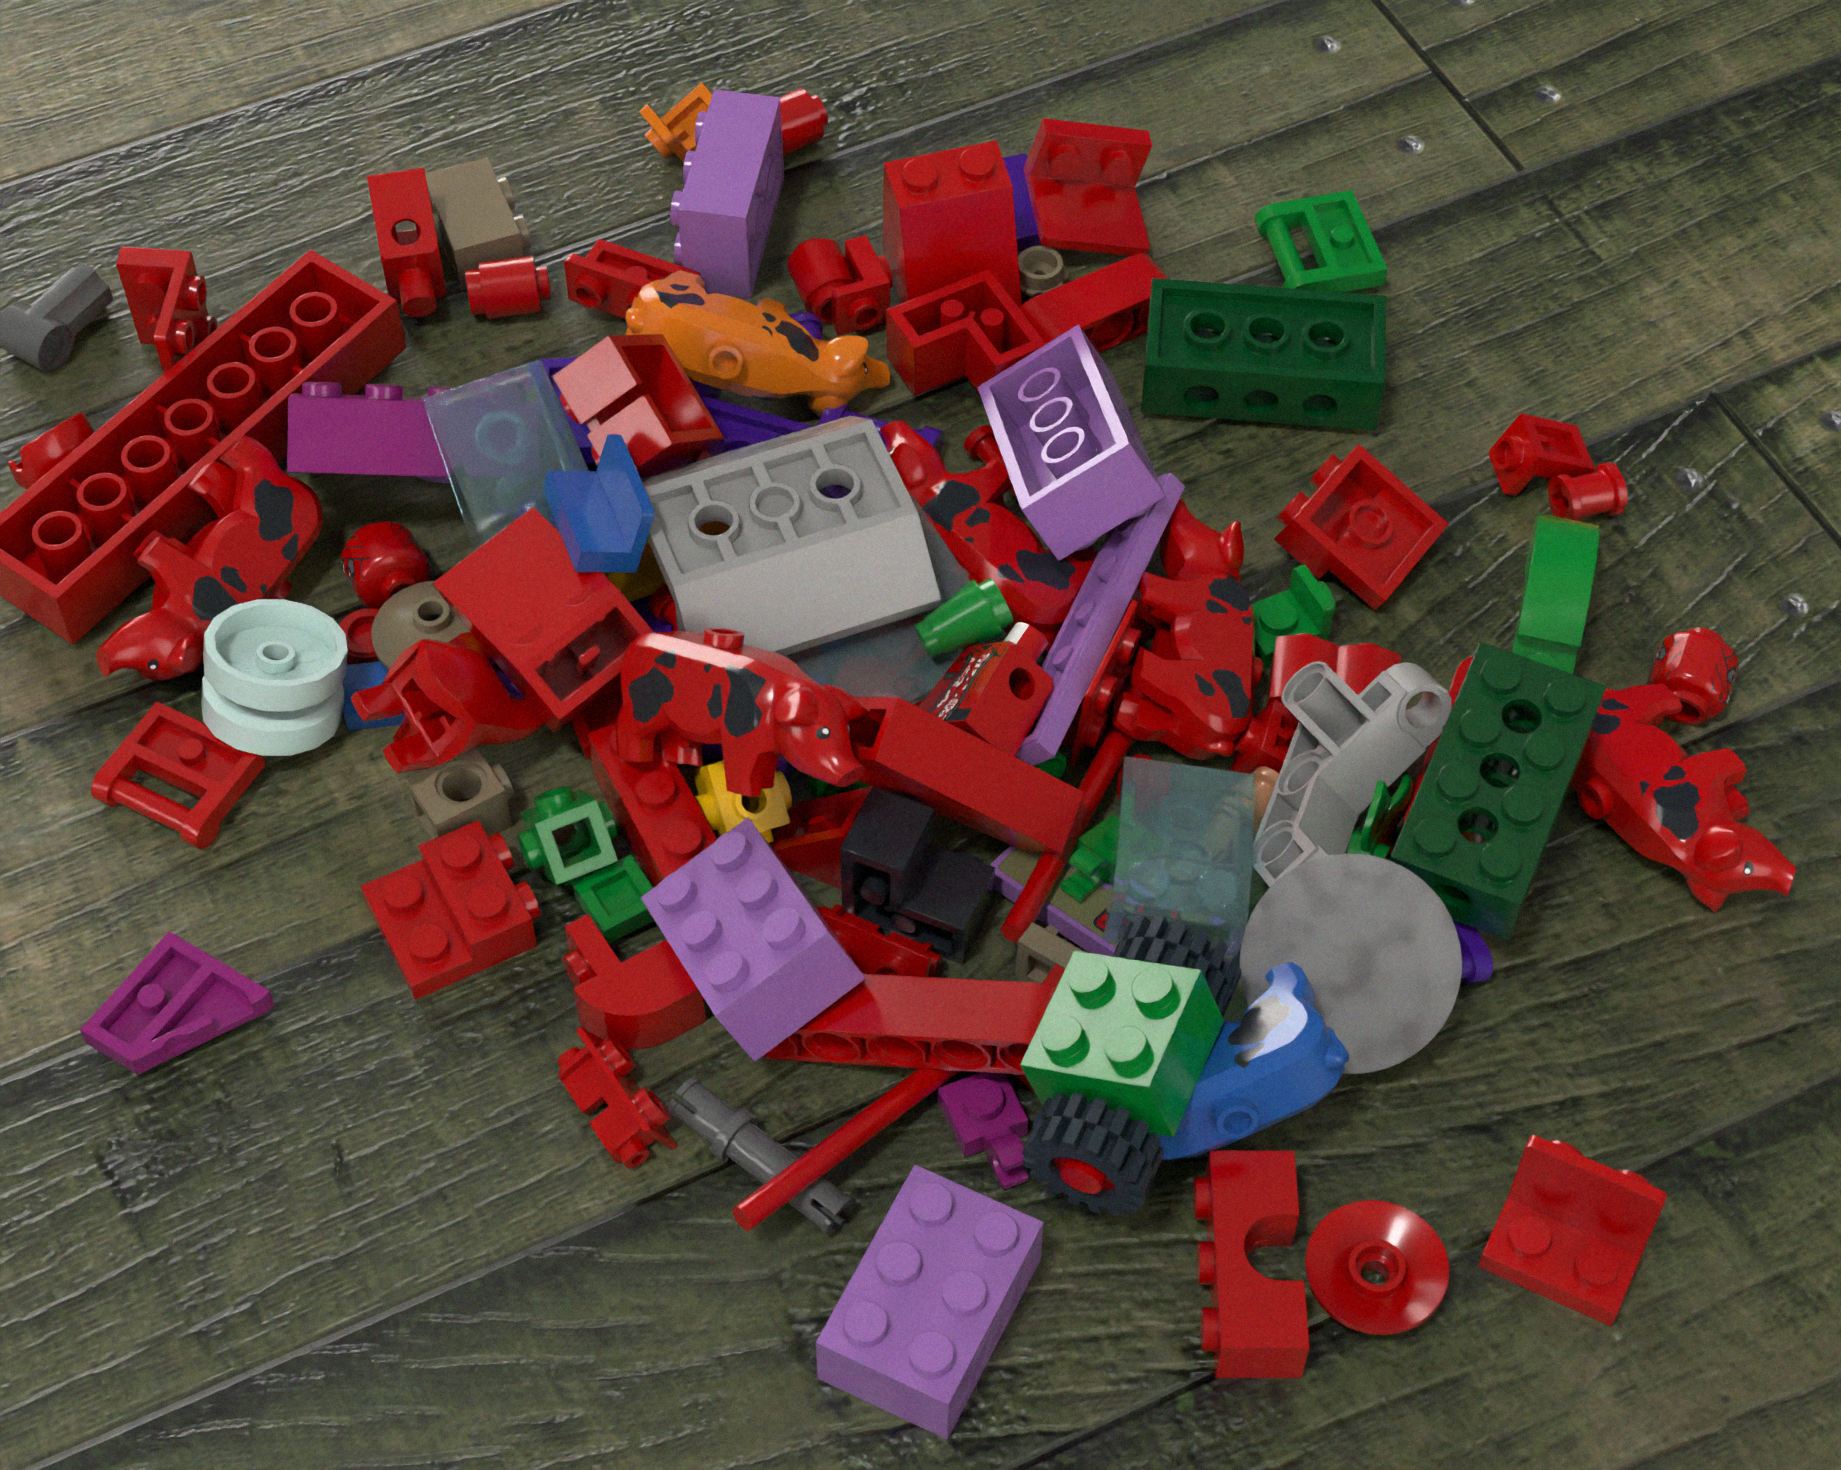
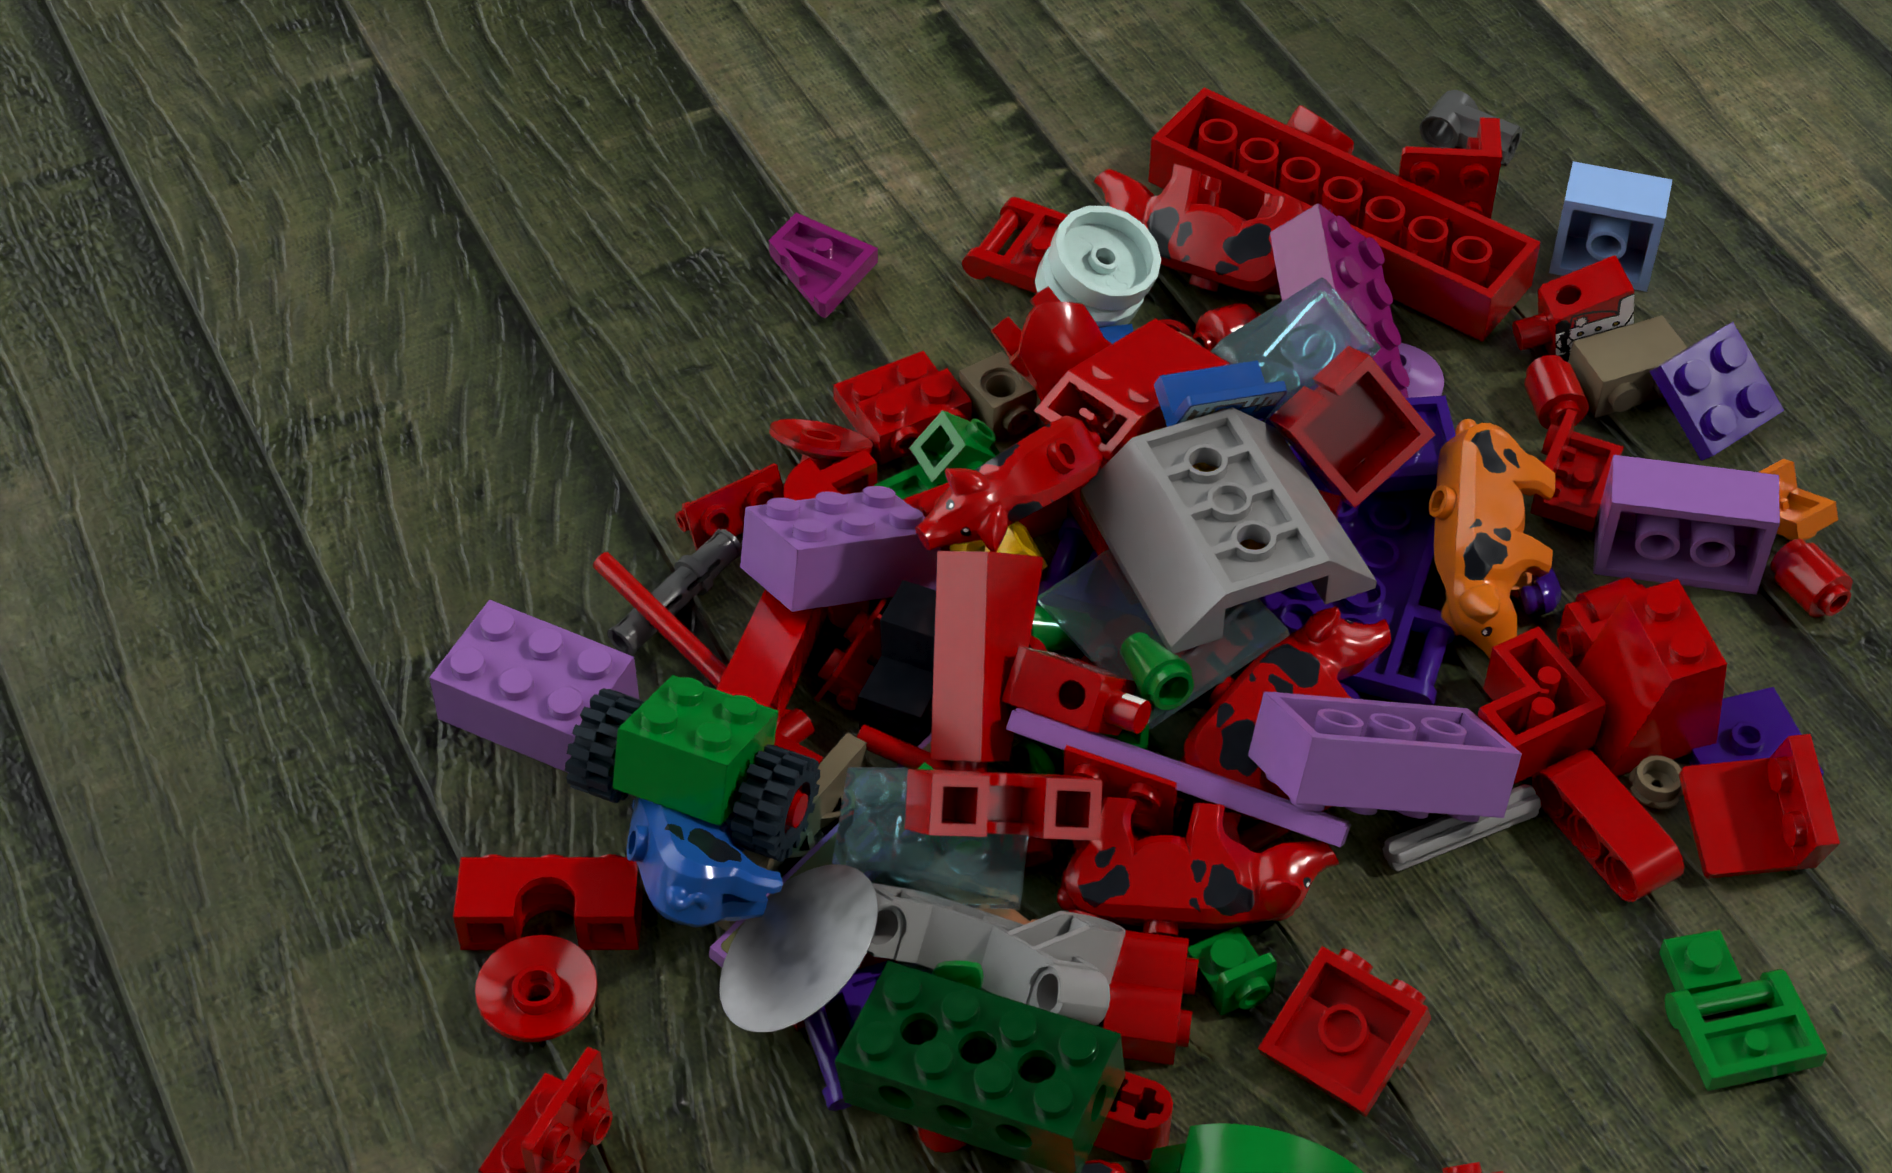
camera: 90 degrees right, 5 degrees down
dark green brick [1141,278,1386,431] -> none
none -> red dish [769,419,873,470]
none -> red arch [905,769,1103,840]
none -> light blue brick [1549,161,1672,292]
none -> dark purple plate [1649,322,1784,461]
none -> green plate [1659,930,1742,994]

